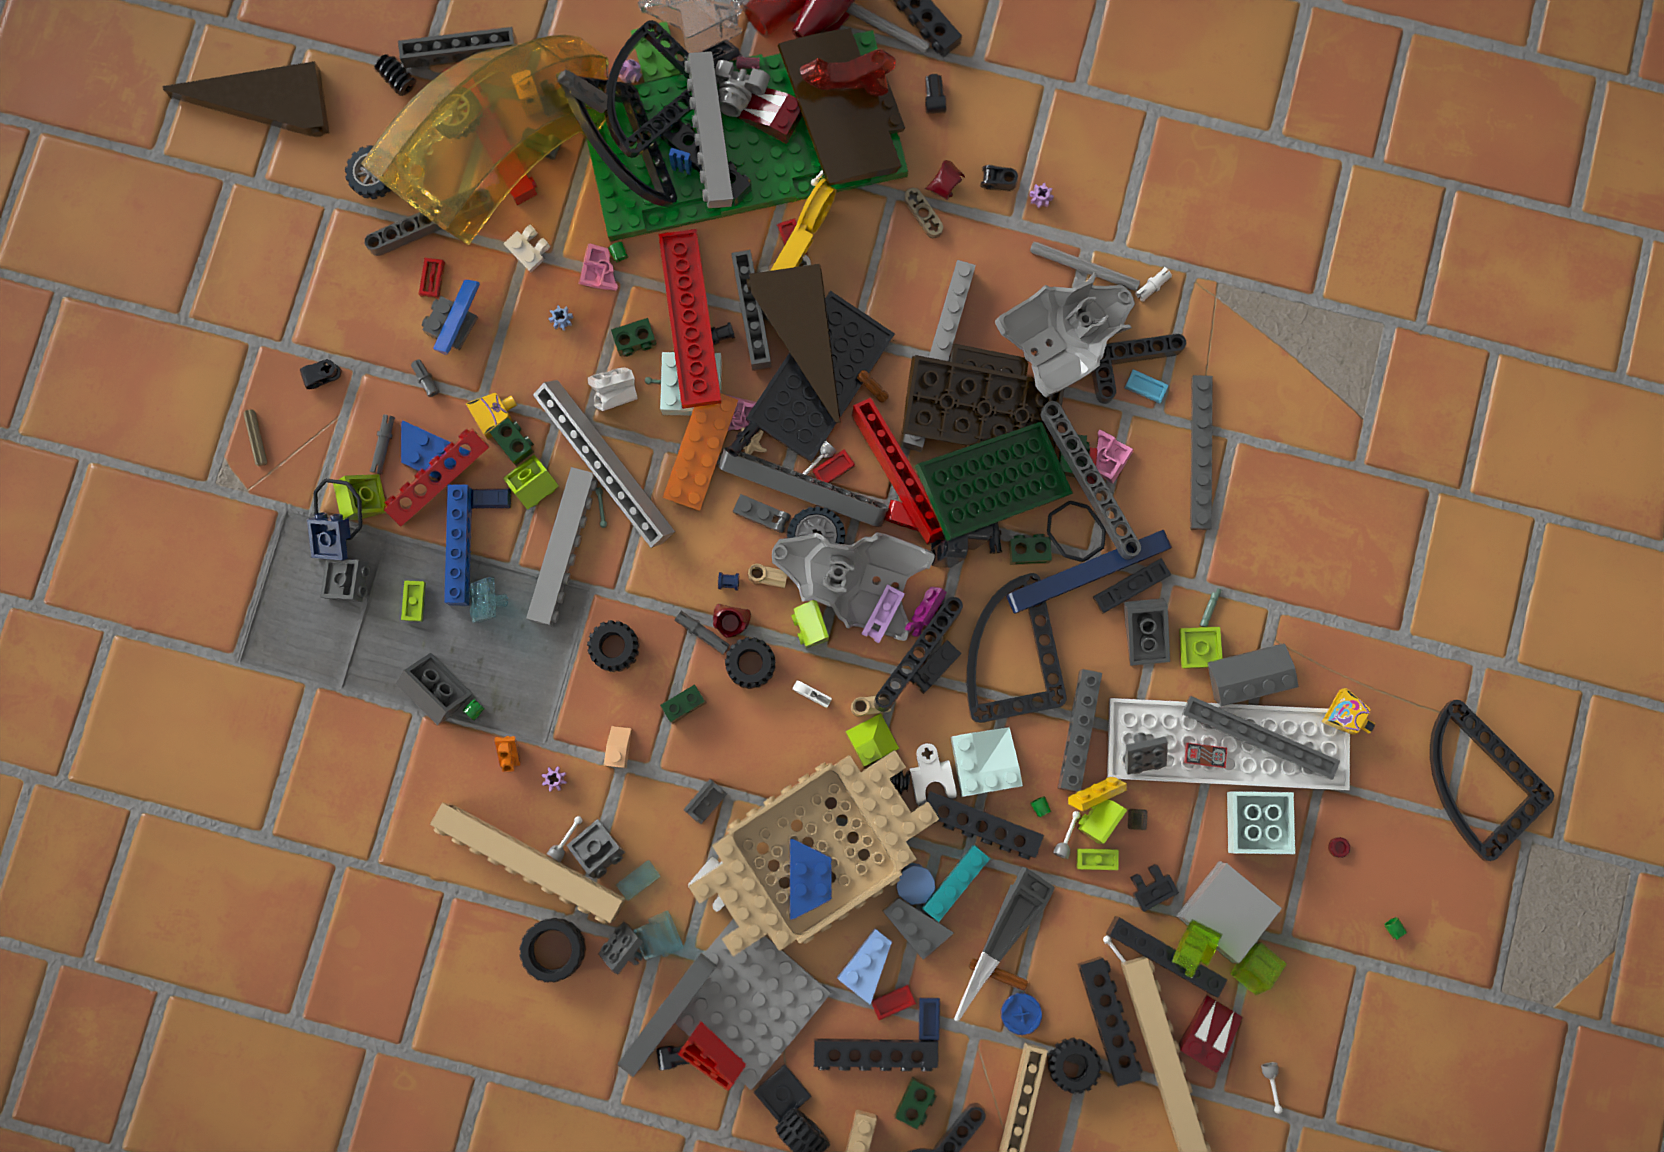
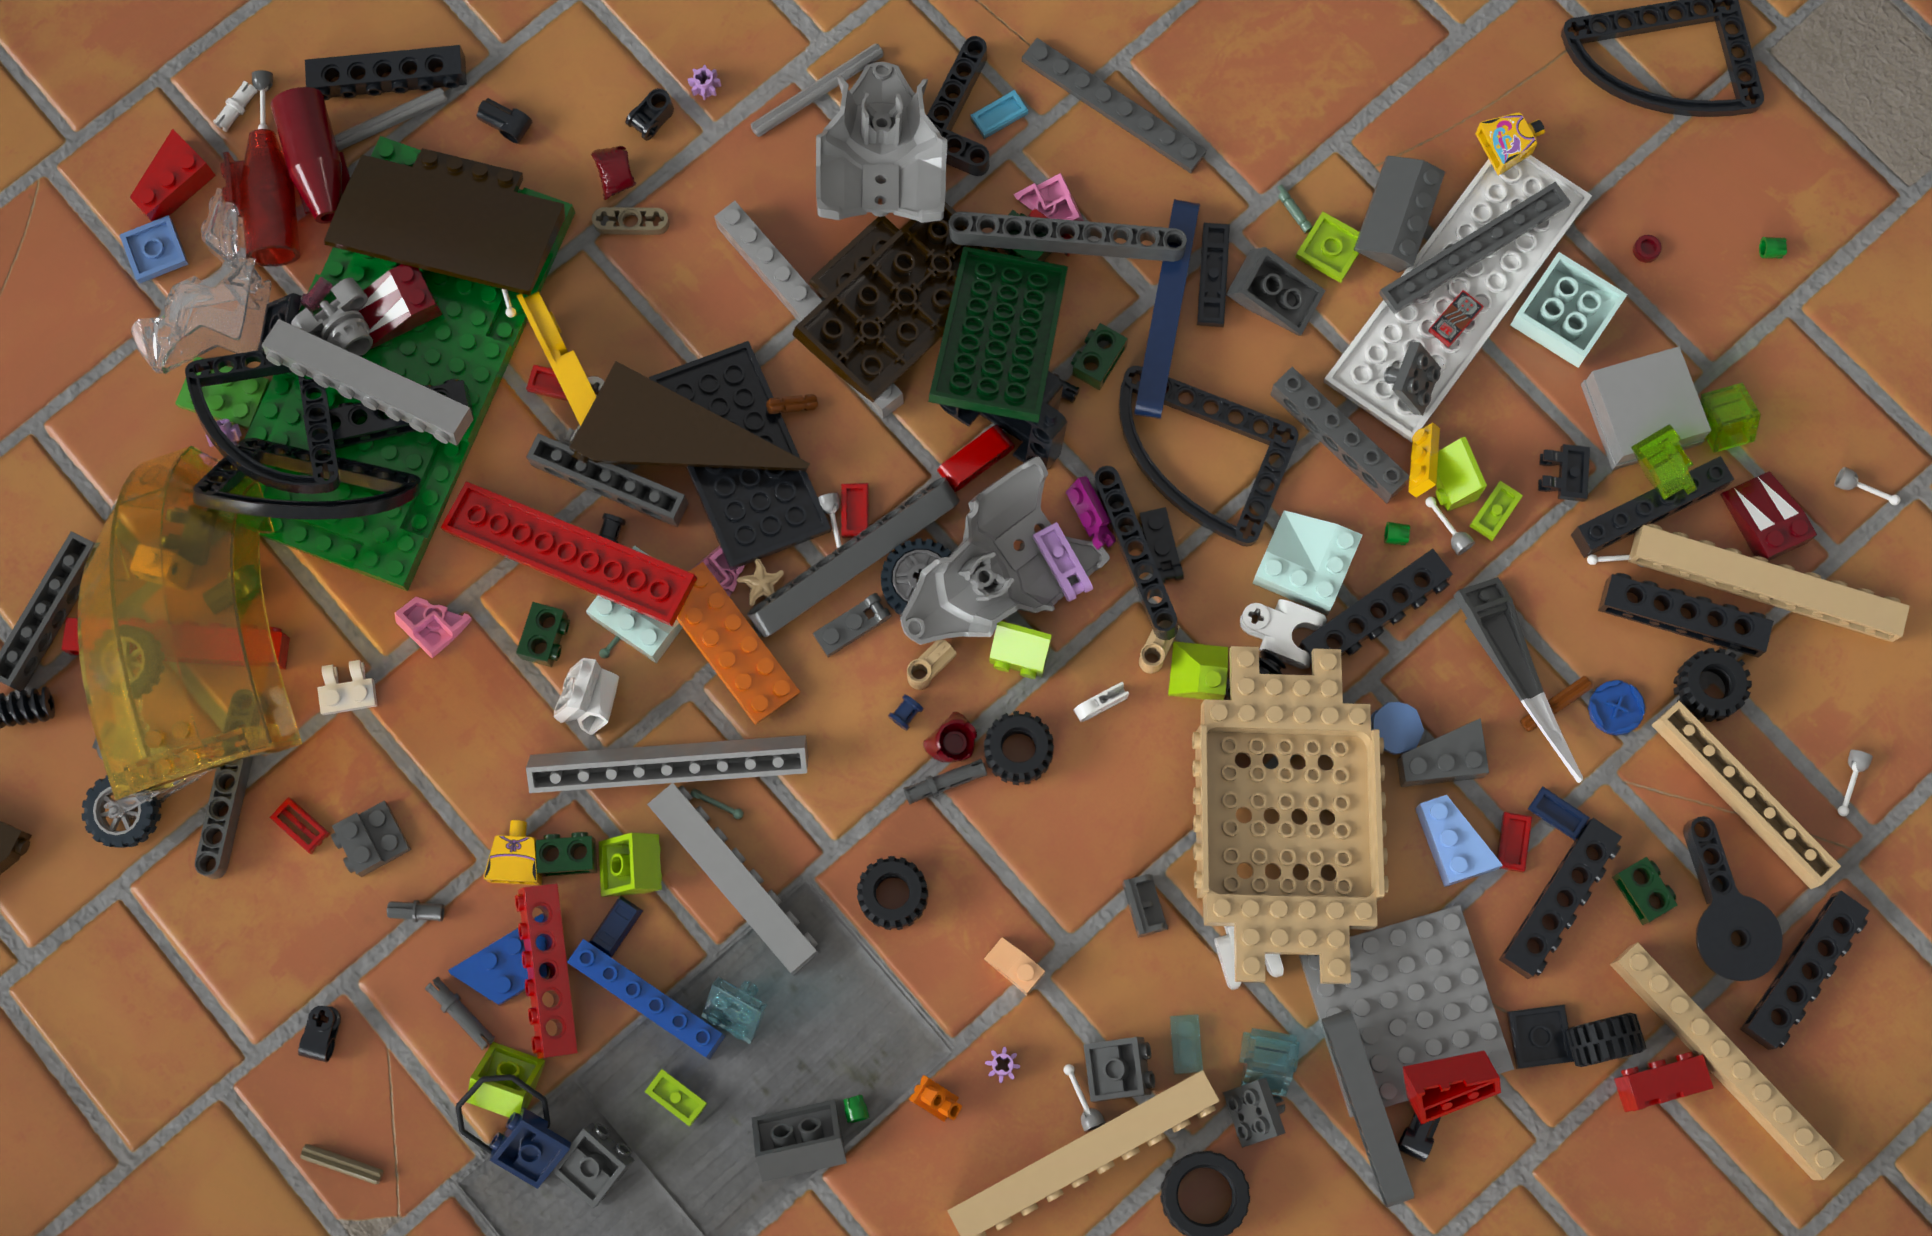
camera: 50 degrees left, 5 degrees down
blue slope [433,280,480,355] -> none
light blue gear [549,305,573,331] -> none
dark grey hinge [558,69,608,113] -> none
green hose [608,241,628,263] -> none
dark green brick [660,684,706,724] -> none
blue tile [669,148,693,175] -> none
black pin [727,421,760,457] -> none
blue wing [790,839,831,919] -> none
clear red connector [800,49,896,96] -> none
red brick [851,398,945,545] -> none
teal brick [922,845,990,922] -> none
black piece [1047,500,1106,562] -> none
clear smoke slope [1128,809,1148,830] -> none
white pin [1135,268,1172,302] -> none

